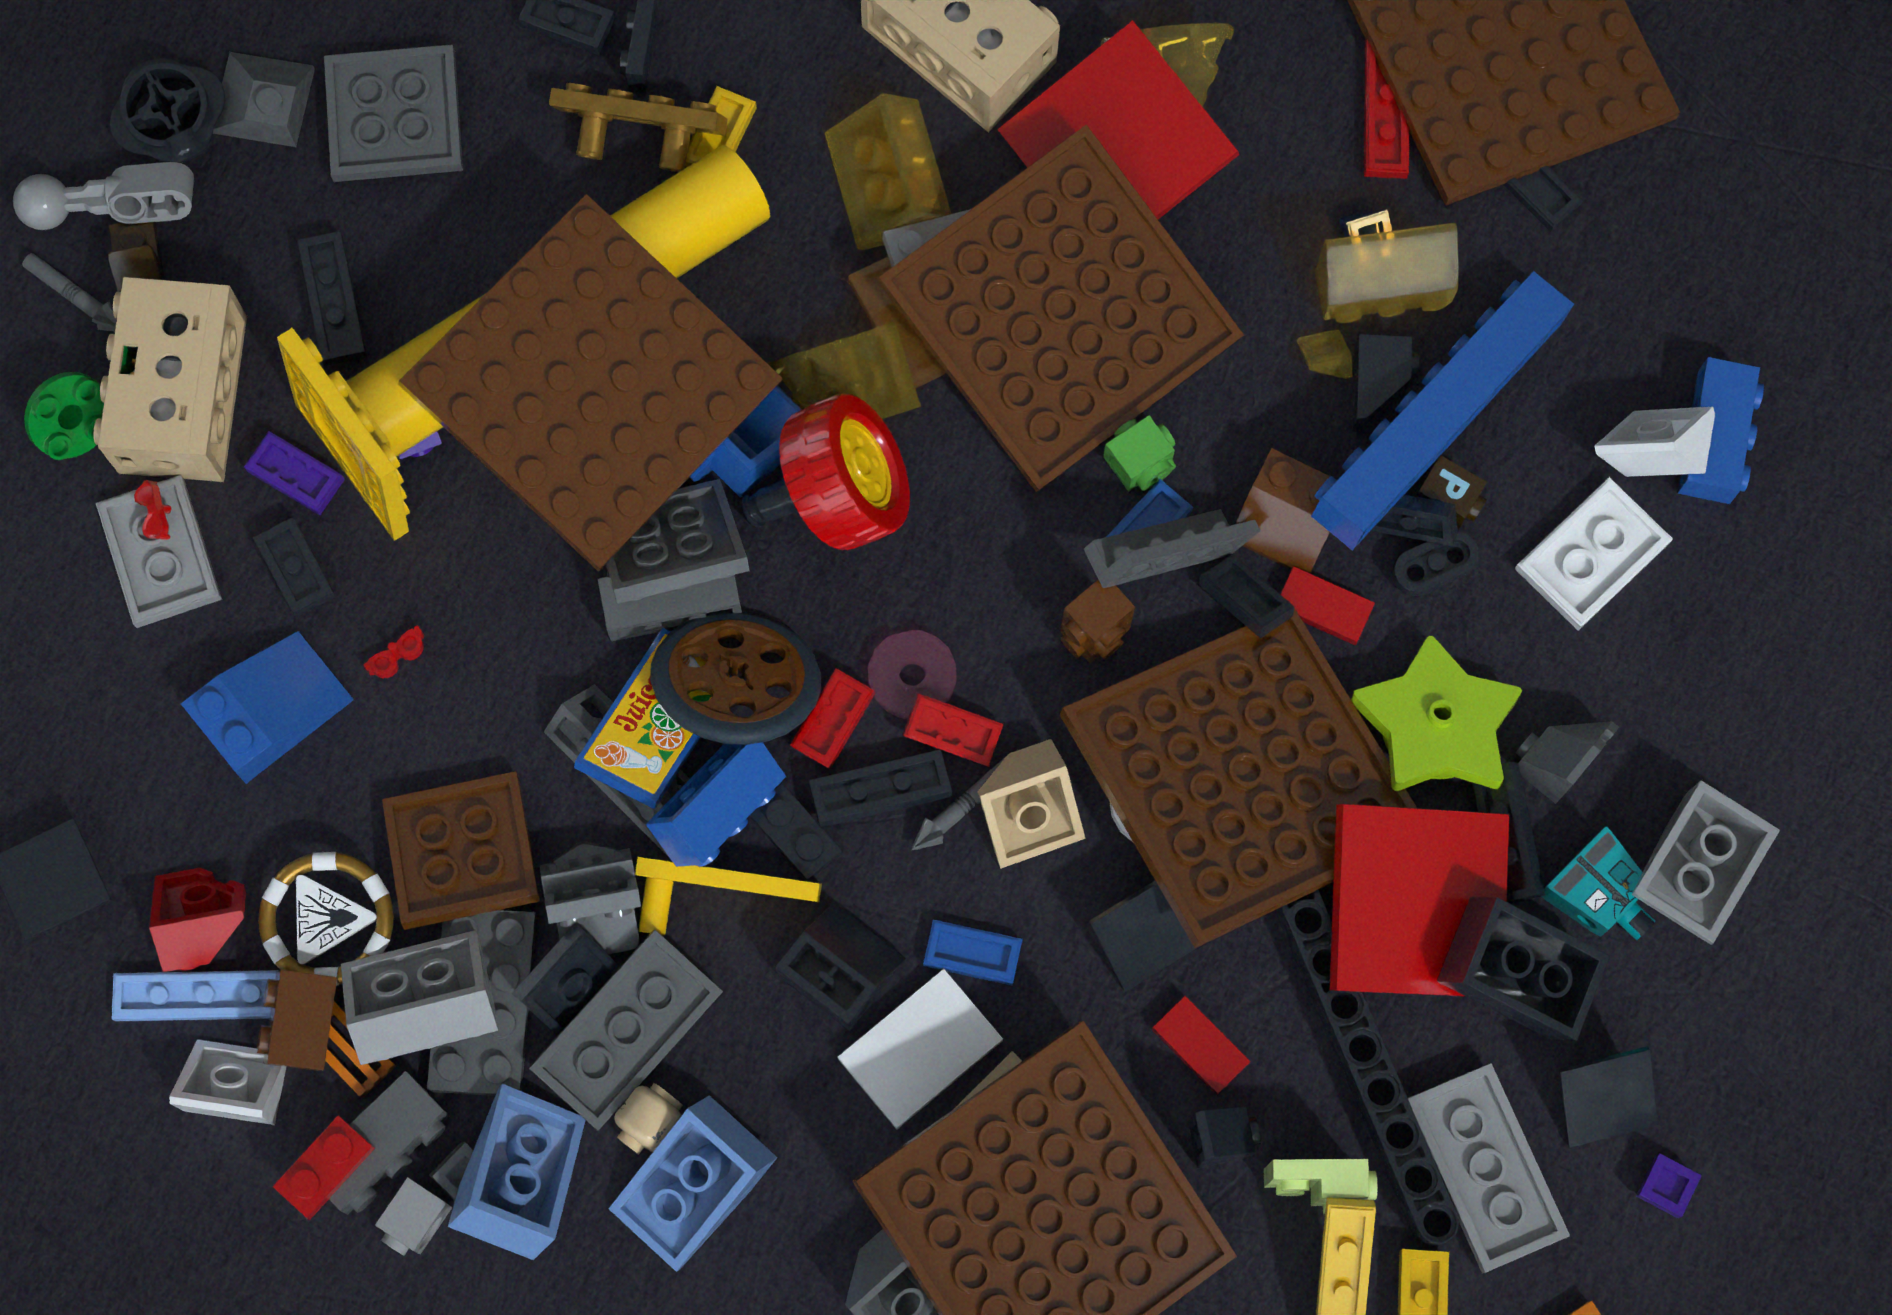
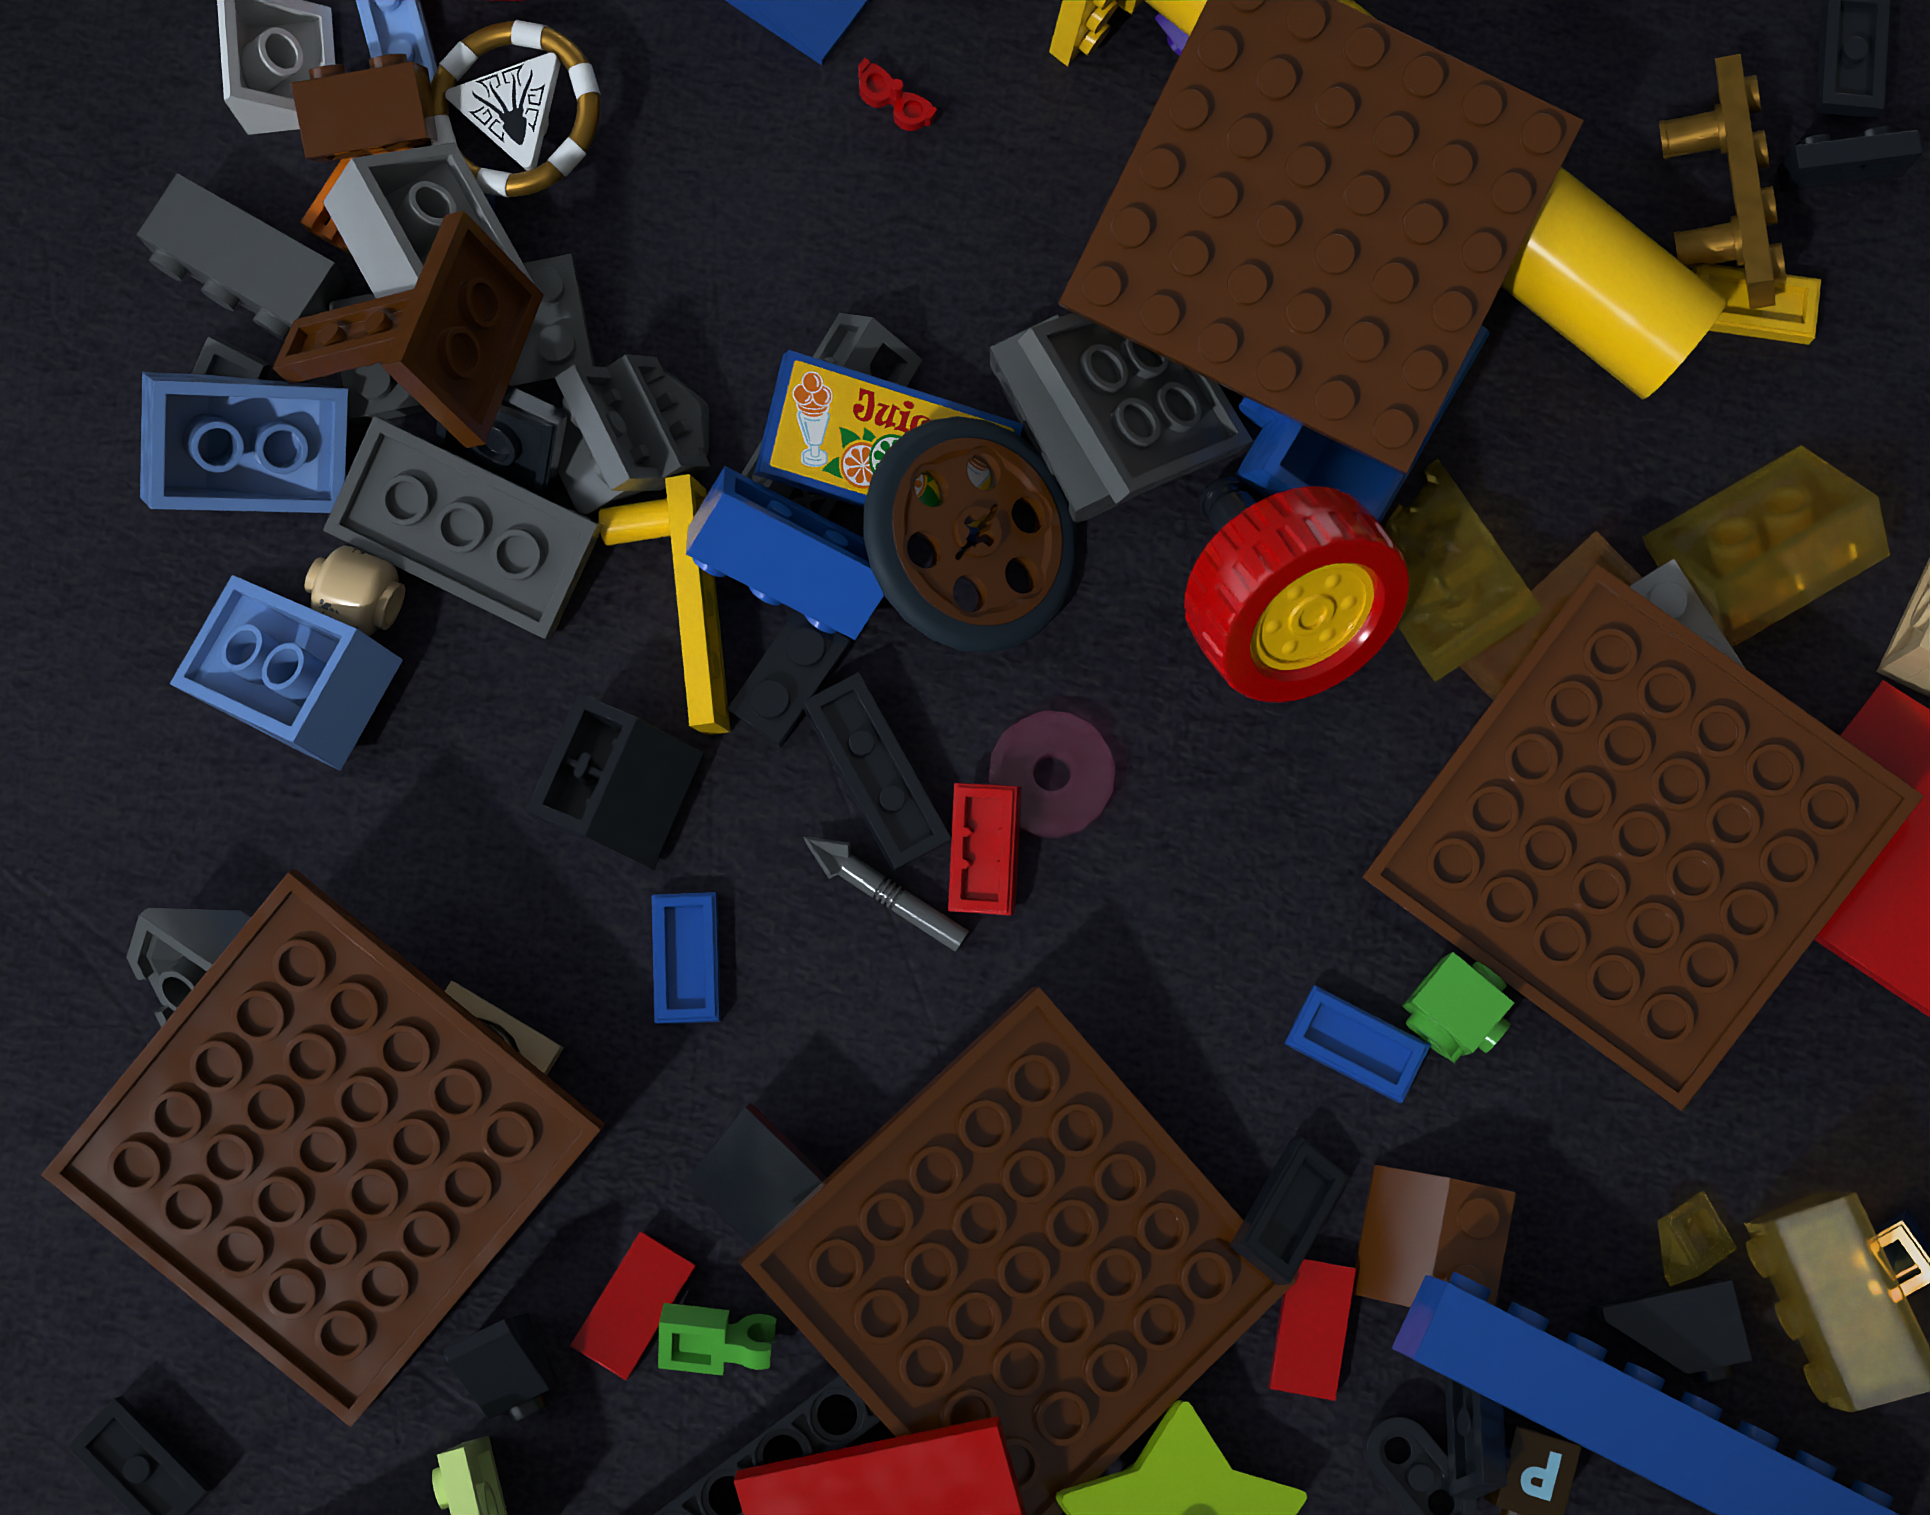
camera: 80 degrees right, 5 degrees up
red plate [273,1115,375,1220] -> none
light grey brick [375,1177,452,1256] -> none
reddish brown plate [382,771,540,930] -> none
red plate [790,668,876,769] -> none
white tile [838,969,1003,1129] -> none
tan slope [978,739,1086,868] -> none
reddish brown brick [1060,579,1135,664] -> none
dark grey fence [1083,509,1261,588] -> none
none -> reddish brown piece [272,210,544,448]
none -> bright green plate [658,1303,776,1376]

